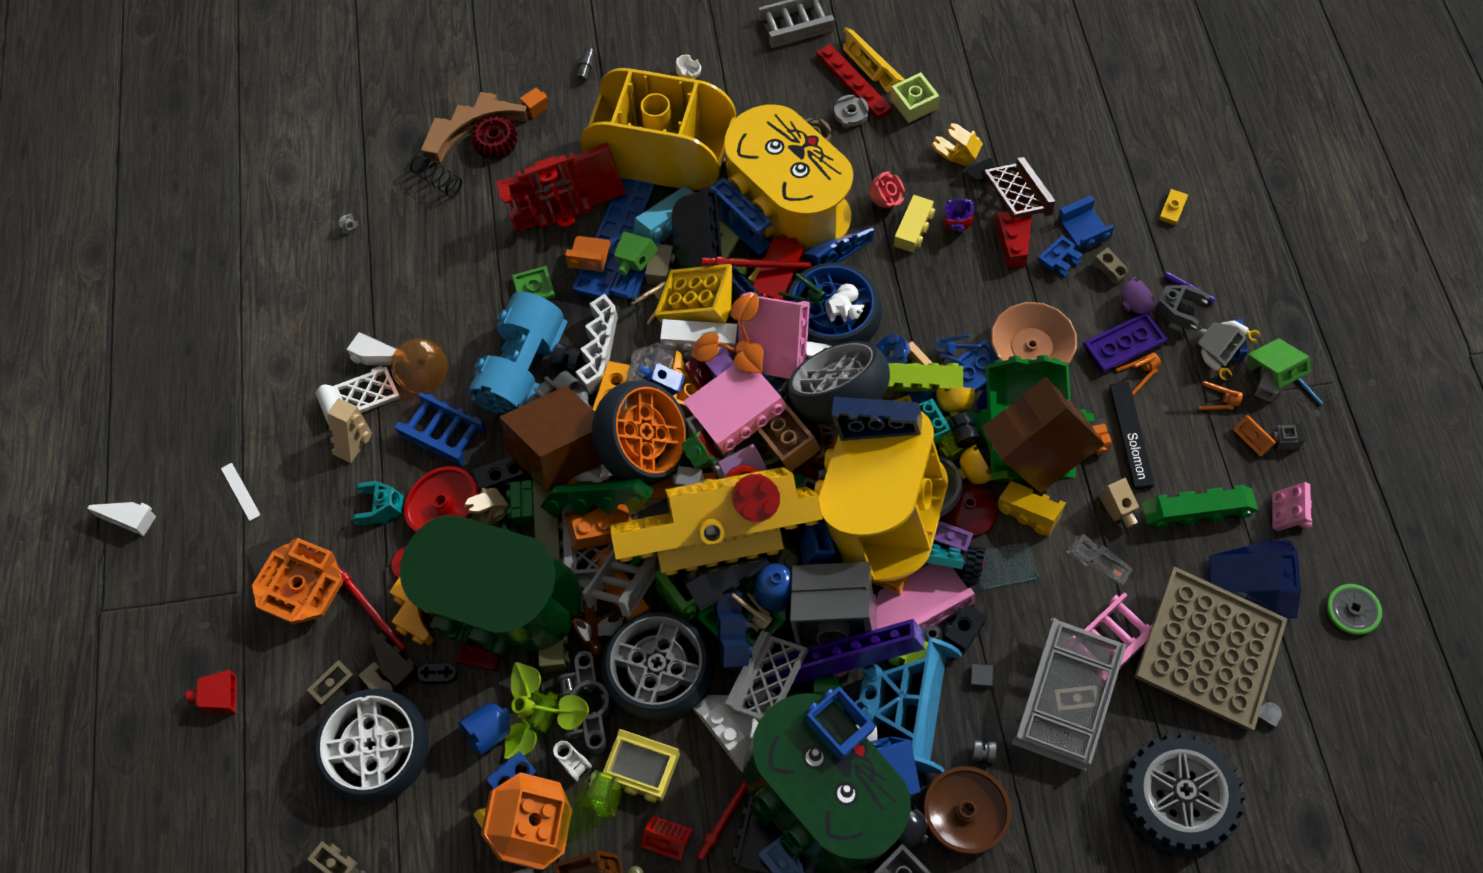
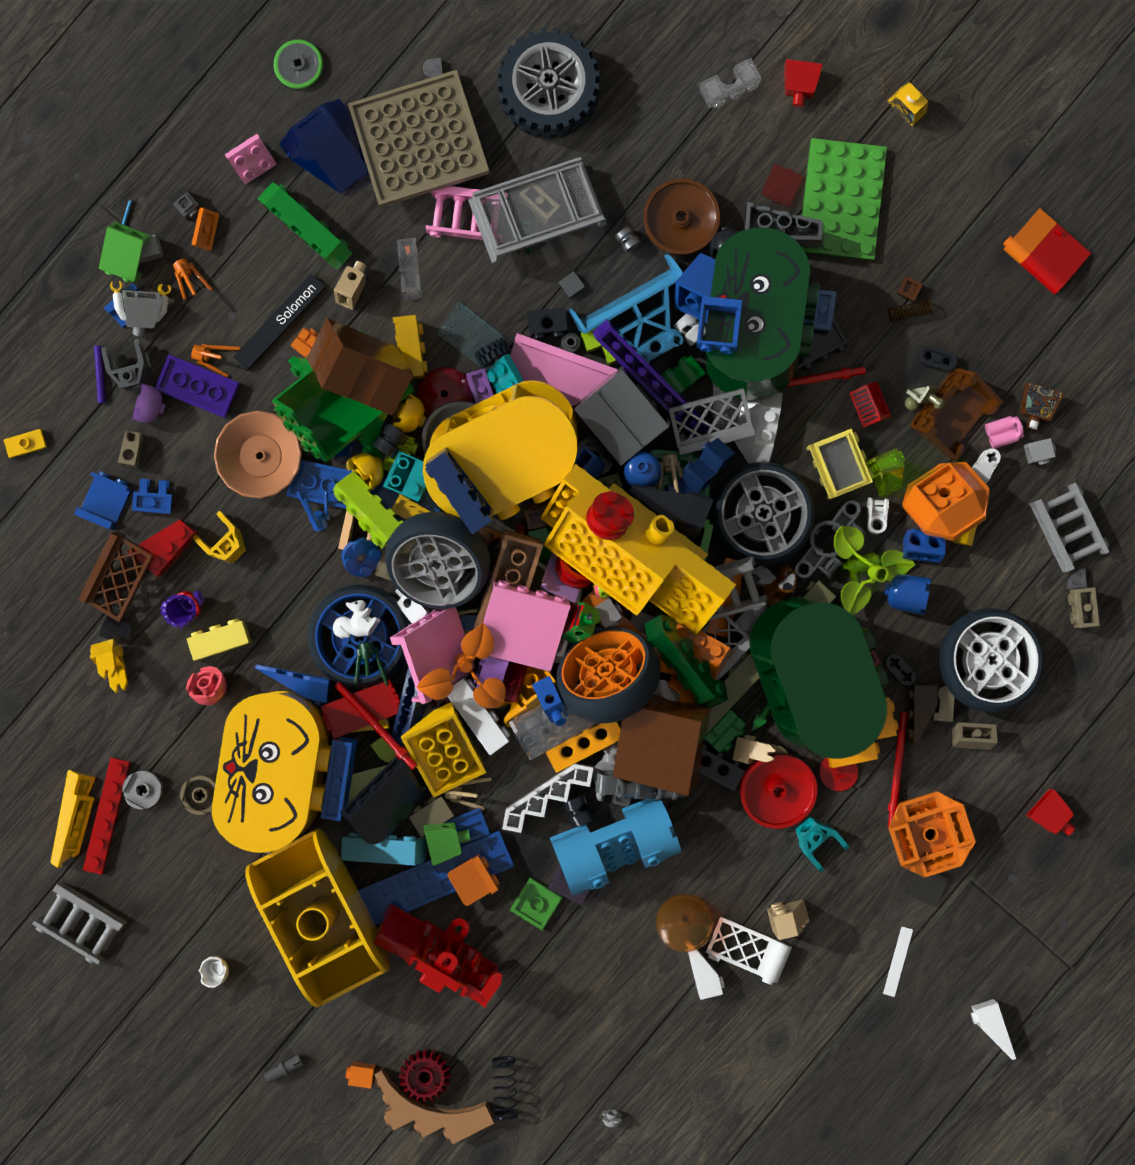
camera: 135 degrees left, 25 degrees up
blue fence [394,392,486,467] -> none
yellowish green brick [891,73,939,123] -> none
none -> yellow piece [192,511,246,564]

